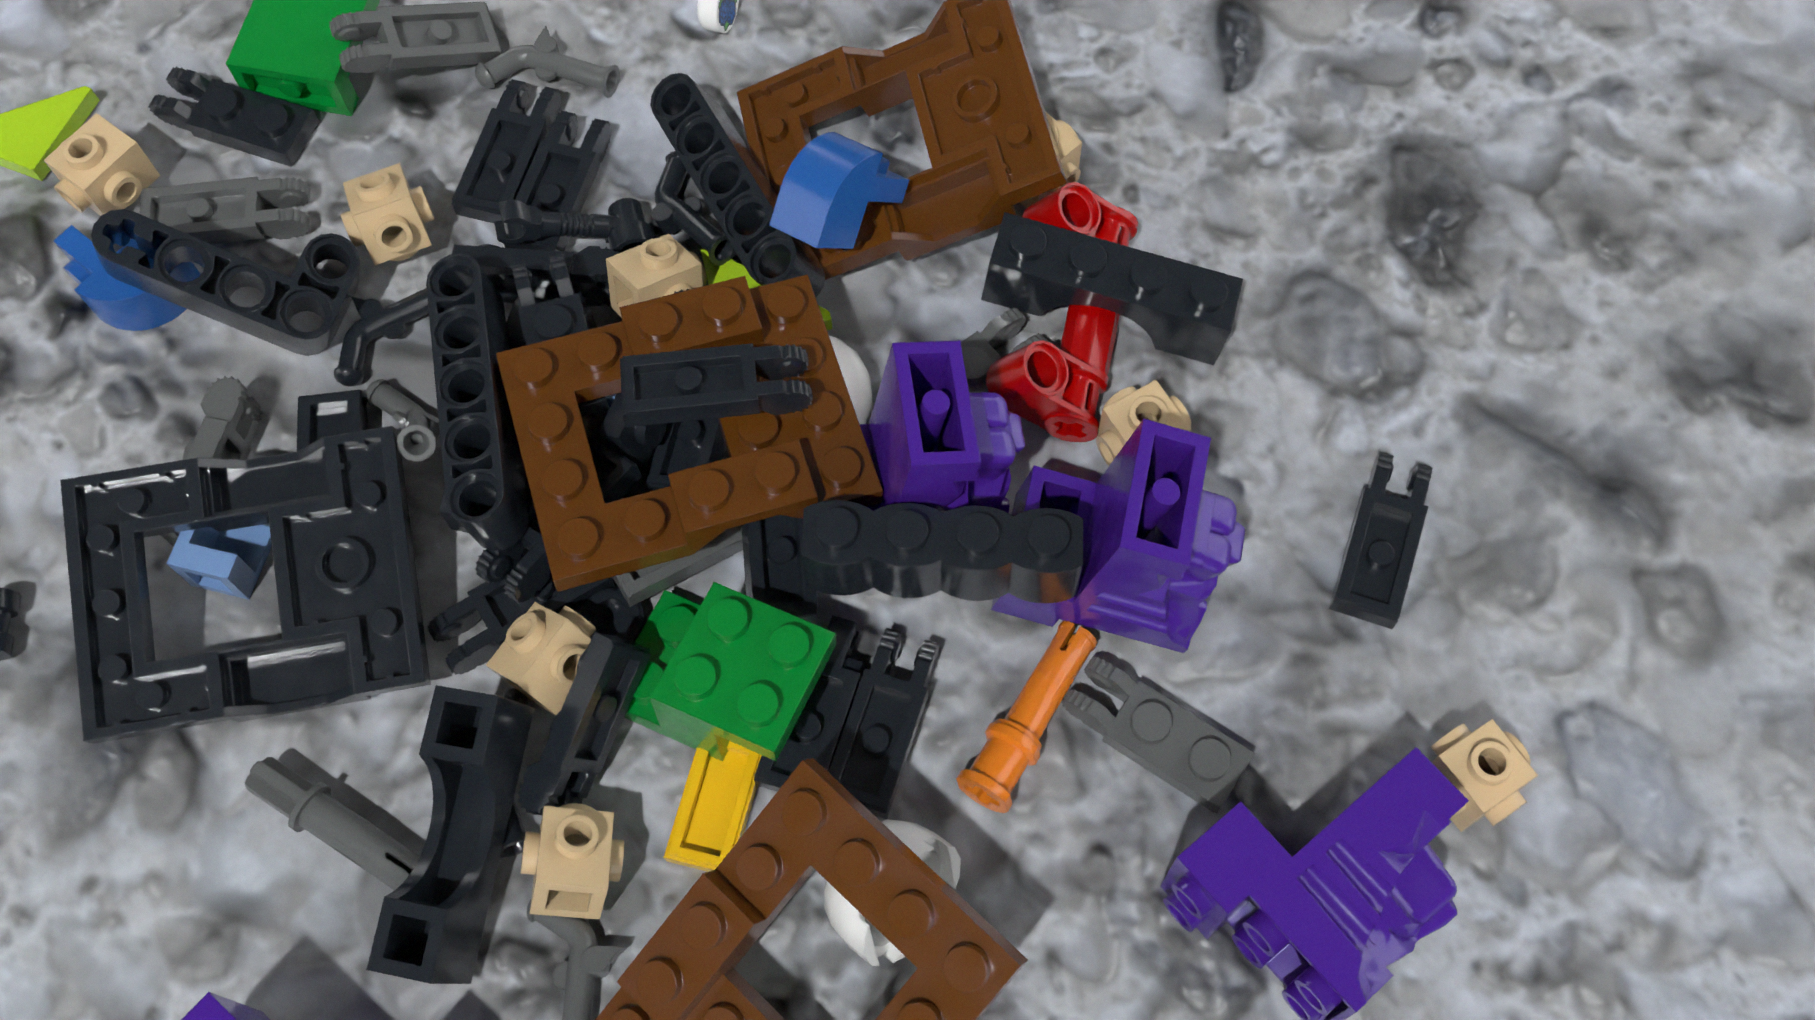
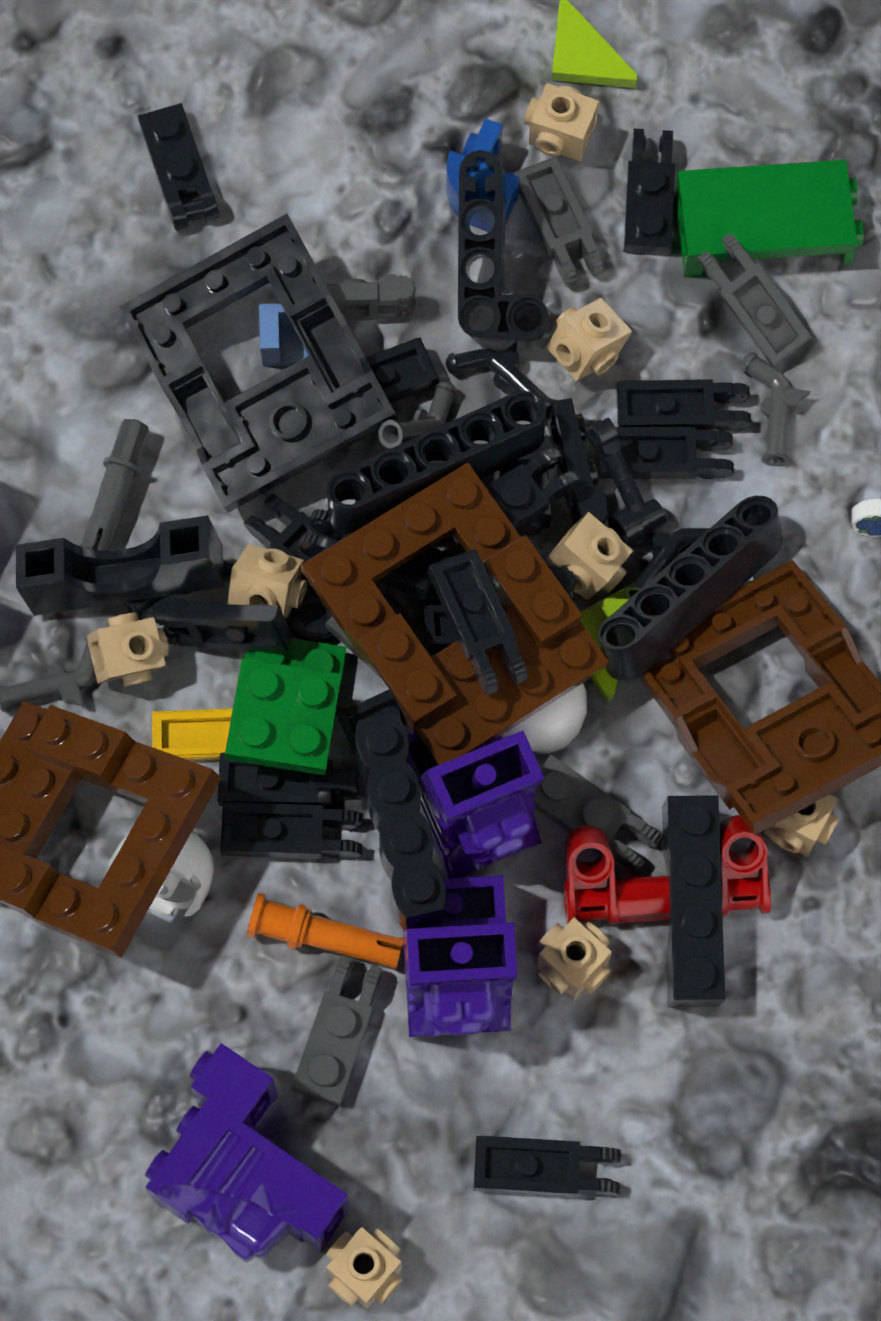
camera: 70 degrees right, 5 degrees up
blue brick [769,132,909,249] -> none

